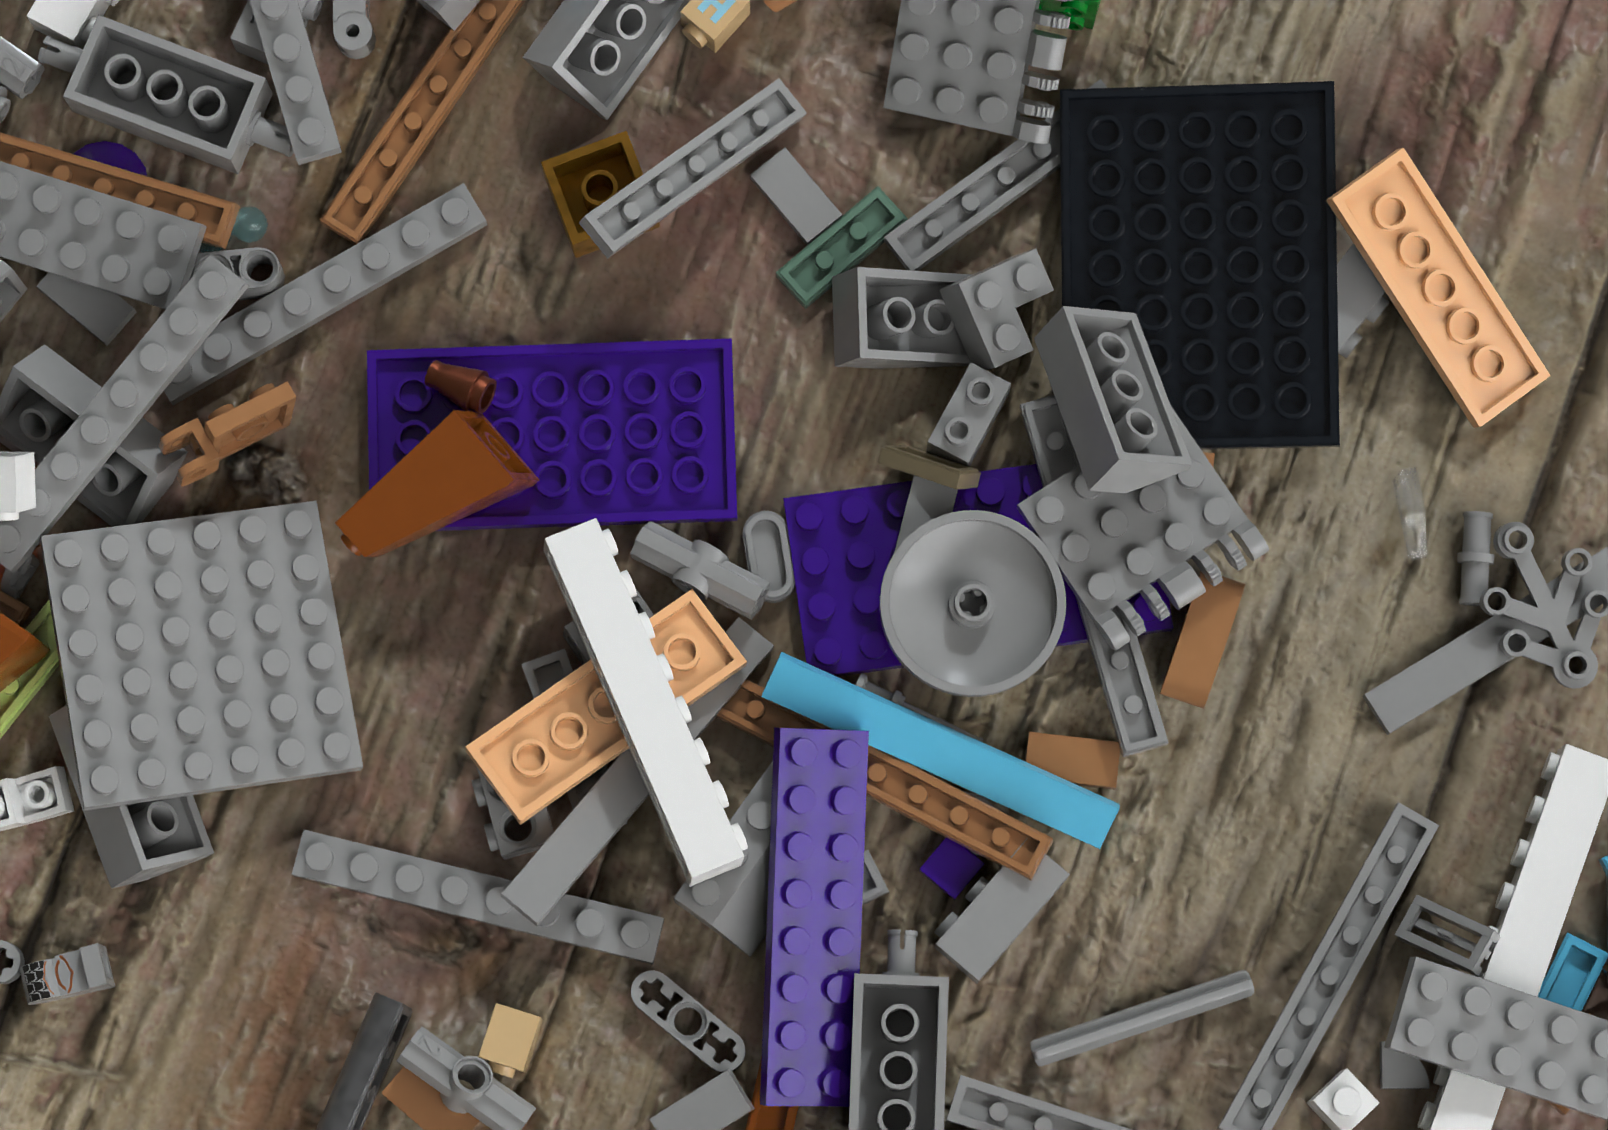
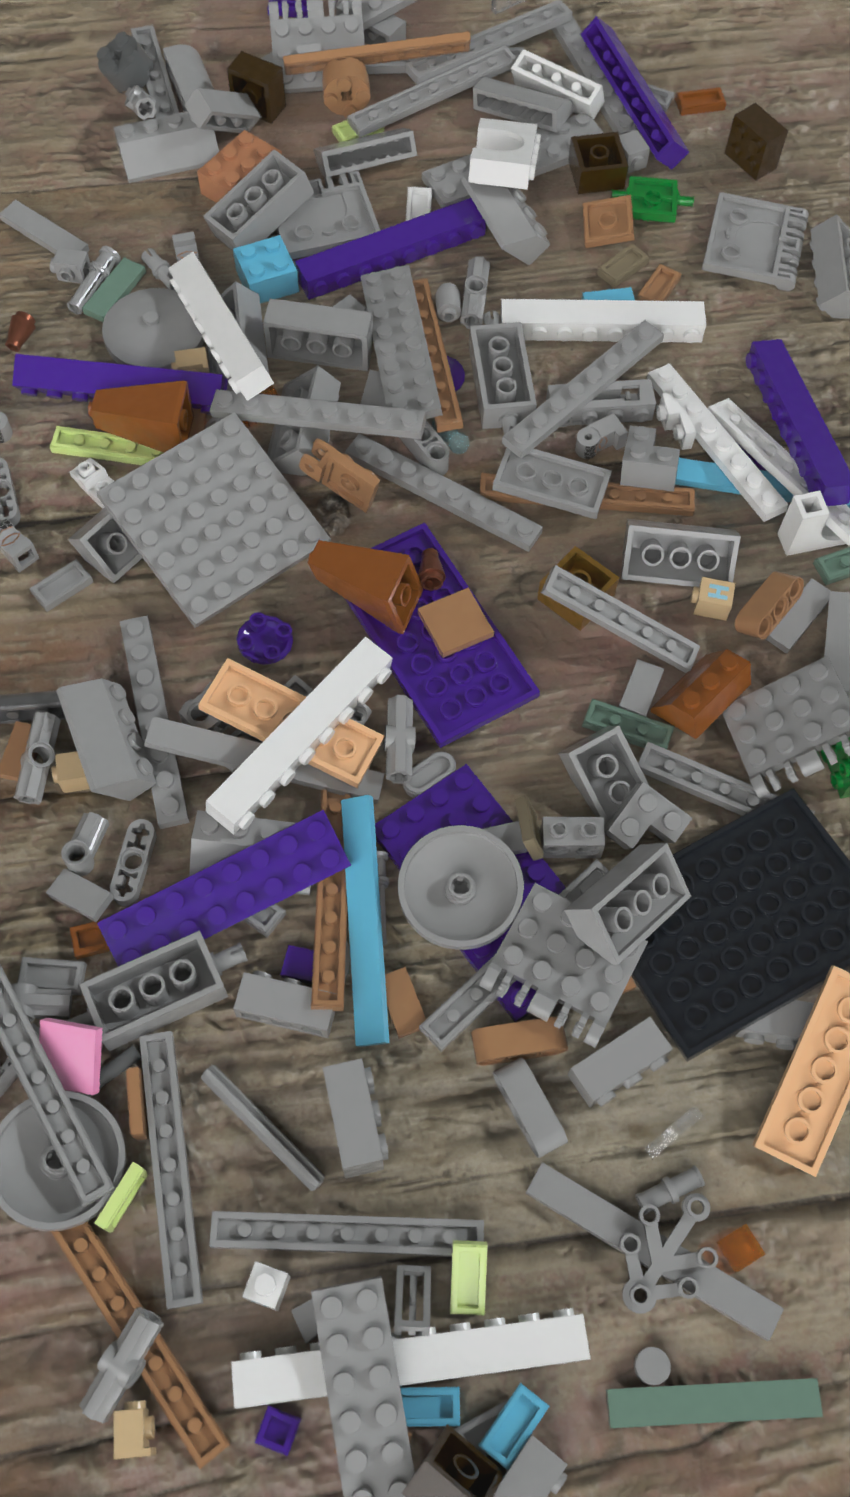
camera: 60 degrees right, 15 degrees down
none -> light grey tile [29,559,93,612]
none -> light grey slope [56,678,157,801]
none -> light grey piece [61,812,109,877]
none -> dark purple dish [236,612,293,665]
none -> light grey brick [323,1058,389,1179]
none -> medium nougat tile [418,588,494,658]
none -> yellowish green tile [450,1240,487,1315]
none -> light grey plate [492,448,612,519]
none -> light grey beam [493,1057,568,1158]
none -> light grey brick [567,1017,673,1108]
none -> dark orange slope [650,649,751,739]
none -> clear orange tile [716,1224,766,1273]

